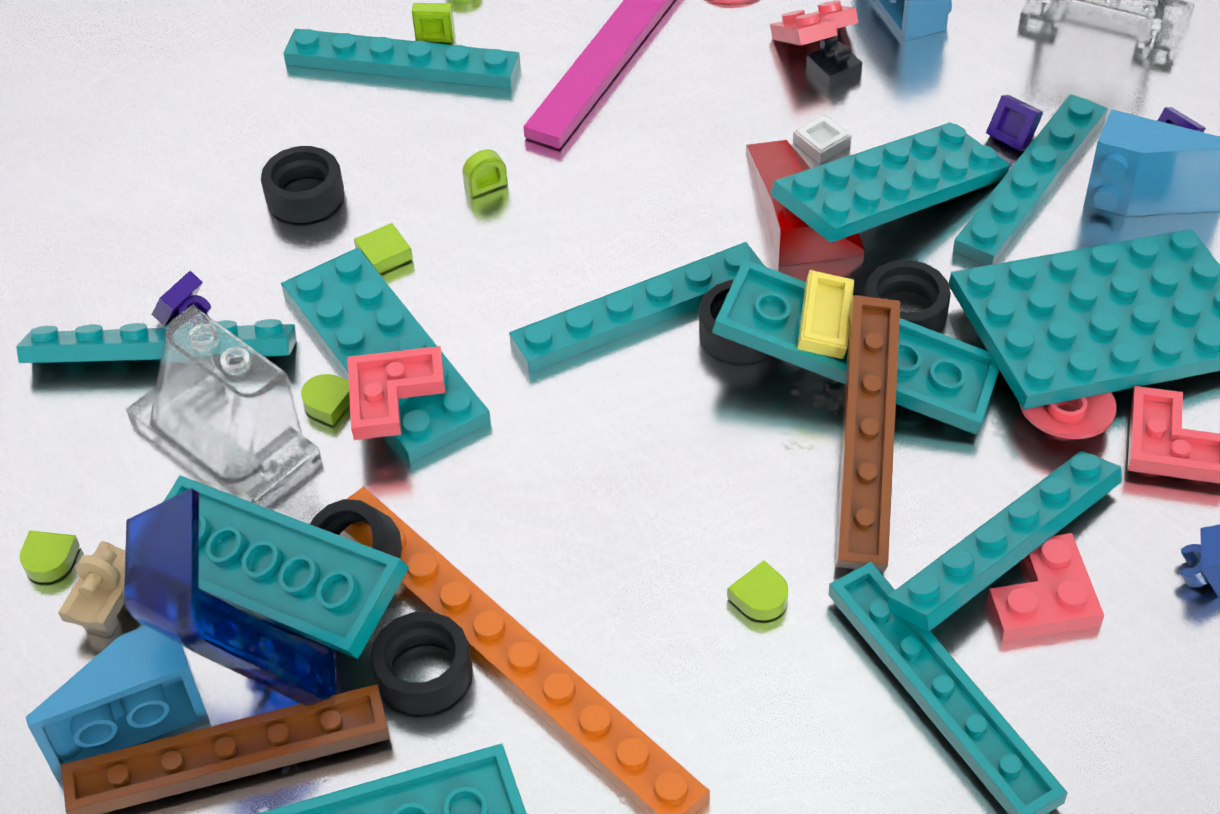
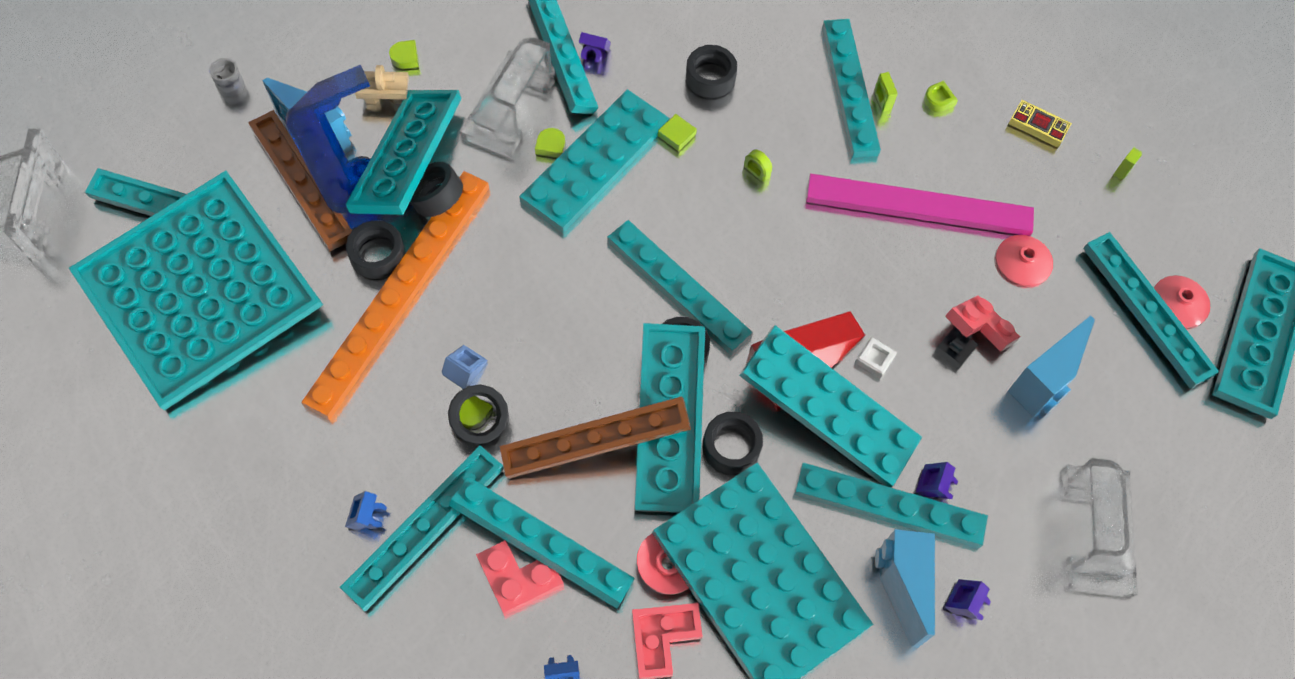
camera: 65 degrees right, 15 degrees up
coral plate [348,346,445,440] -> none
light yellow tile [797,270,854,359] -> none
none -> blue tile [345,491,387,531]
none -> medium blue slope [442,345,488,389]
none -> black tyre [448,384,509,444]

